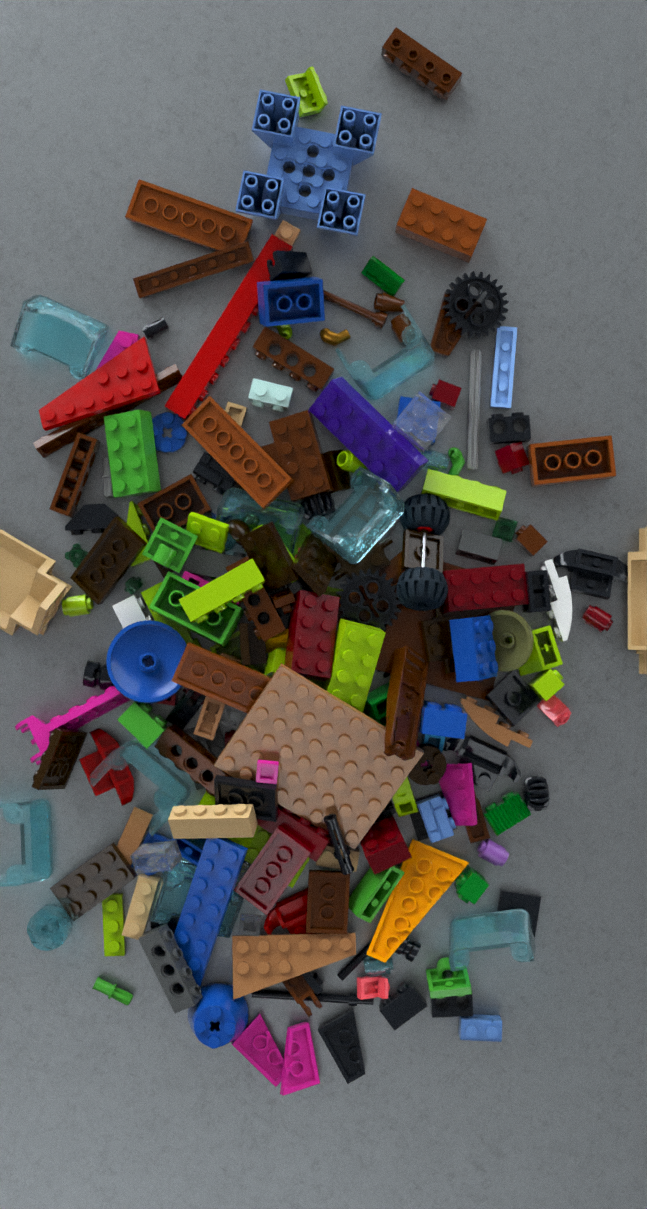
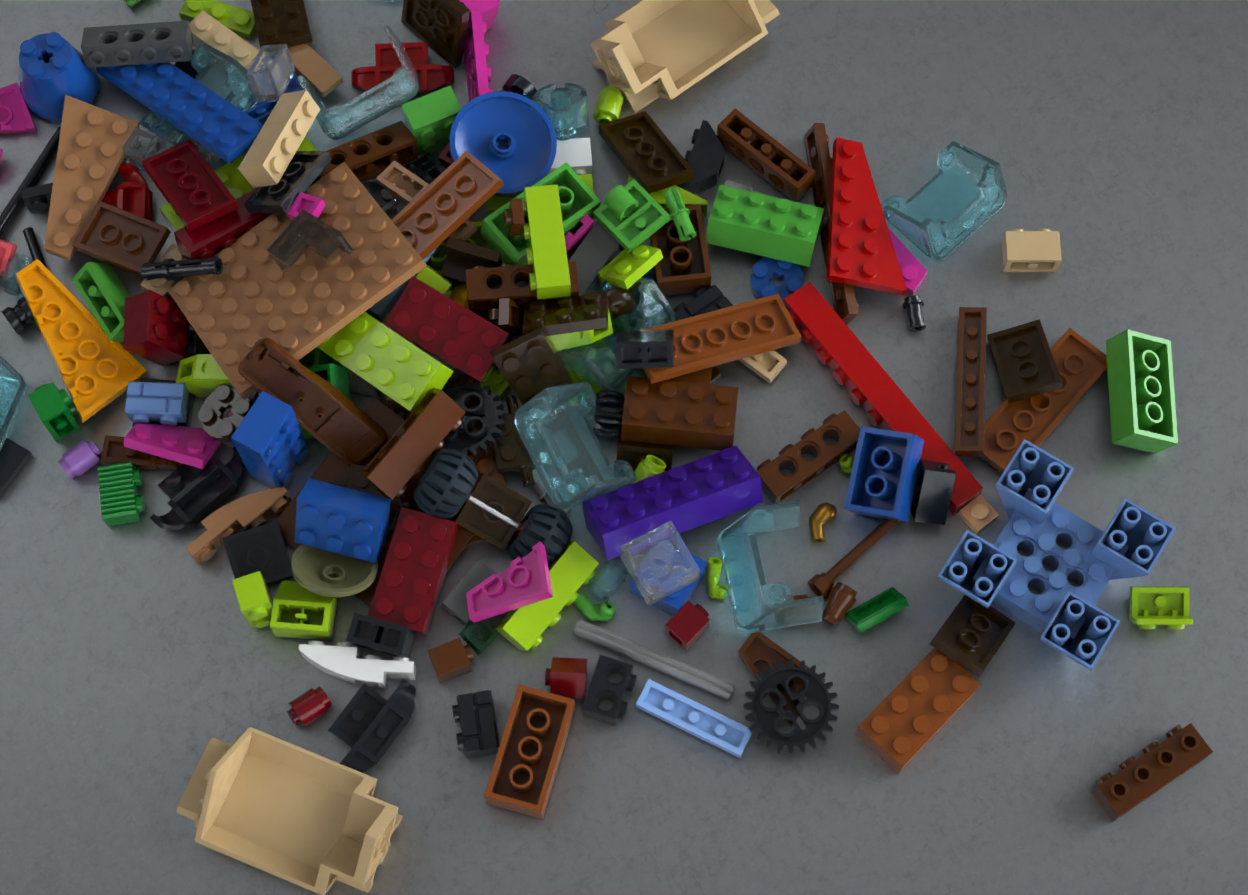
camera: 110 degrees right, 20 degrees down
clear green plate [65,543,88,568] -> none
clear green plate [124,576,143,594] -> none
light aqua brick [248,378,293,413] -> none
reddish brown hinge [282,975,323,1017] -> none
black gear [523,776,550,811] -> none
coral bracket [537,695,571,727] -> none
none -> clear smoke panel [267,209,353,270]
none -> reddish brown brick [360,388,466,499]
none -> black brick [452,690,500,758]
none -> dark pink wing [466,542,553,623]
none -> reddish brown plate [504,198,525,236]
none -> clear light blue brick [535,83,589,141]
none -> black hinge [615,330,675,369]
none -> bright green axle [664,187,696,241]
none -> lime arm [706,557,727,600]
none -> dark brown plate [930,595,1016,678]
none -> dark brown plate [987,319,1063,404]
none -> tan brick [1001,229,1062,272]
none -> bright green brick [1106,329,1178,454]

